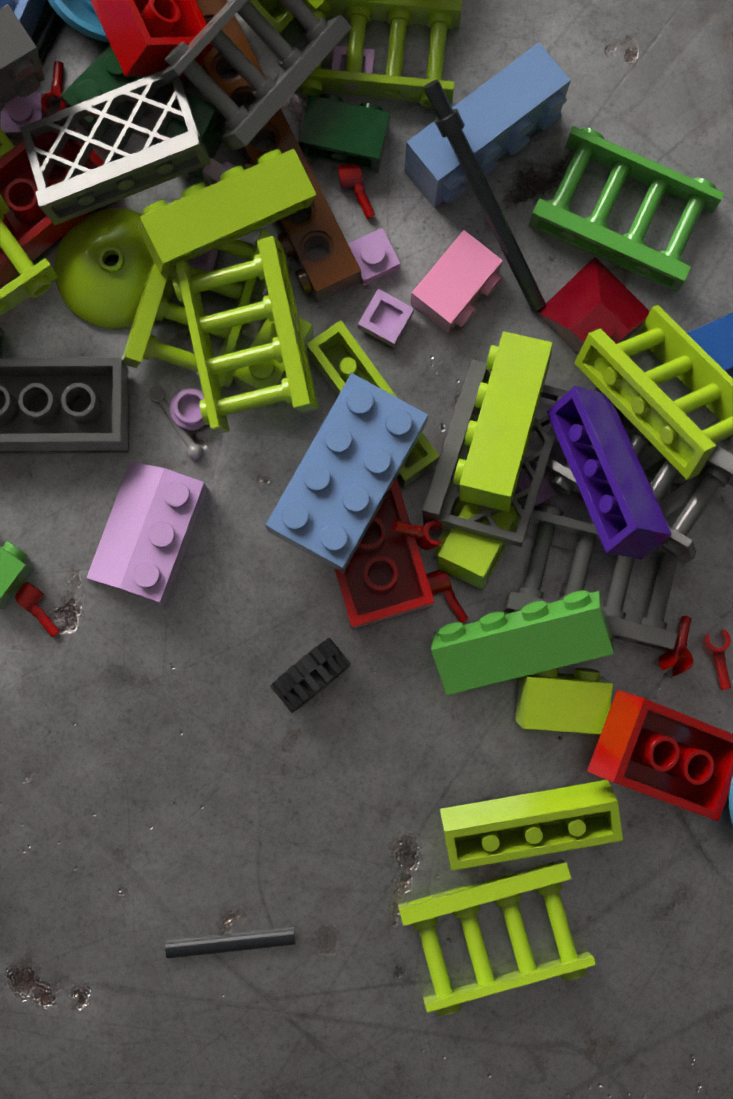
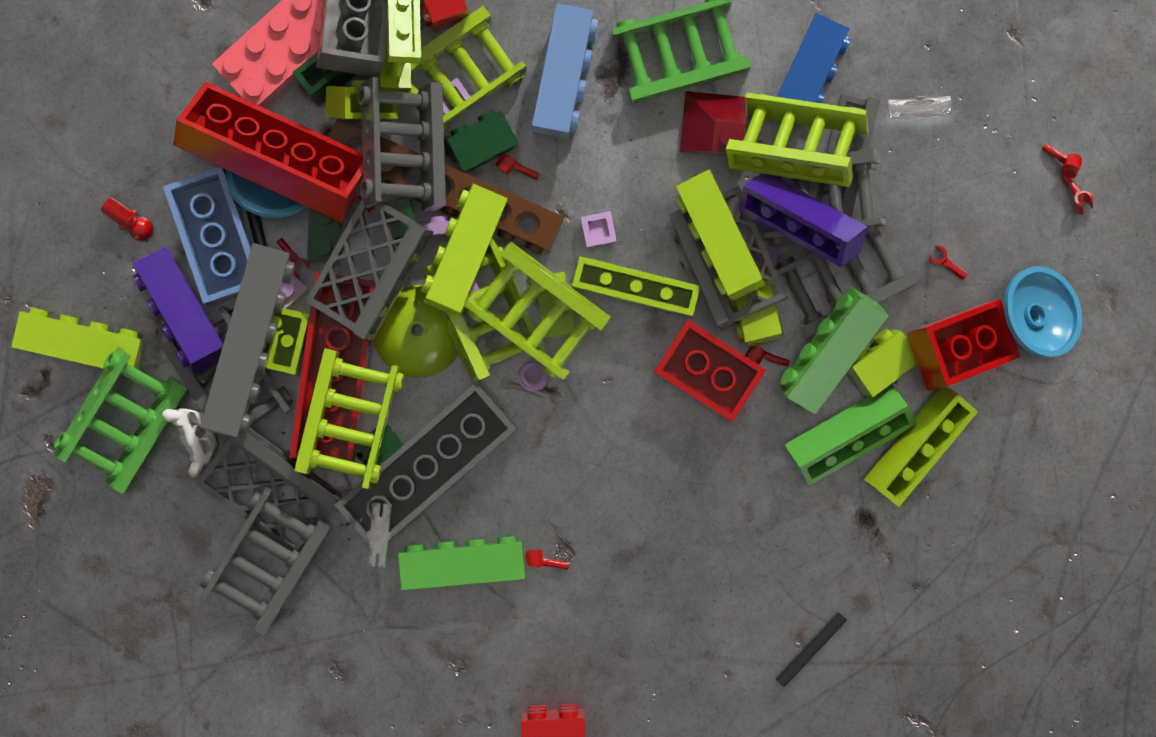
camera: 40 degrees left, 5 degrees up
lavender slope [87,461,209,607] -> none
medium blue brick [265,373,428,573] -> none
black tyre [270,638,351,713] -> none
lavender plate [348,228,400,285] -> none
red hand [391,520,442,550] -> none
lime fence [398,859,596,1016] -> none
bright pink brick [410,230,503,334] -> none
black bar [423,80,546,311] -> none
red hand [659,616,693,677] -> none
none -> bright green brick [784,384,916,486]

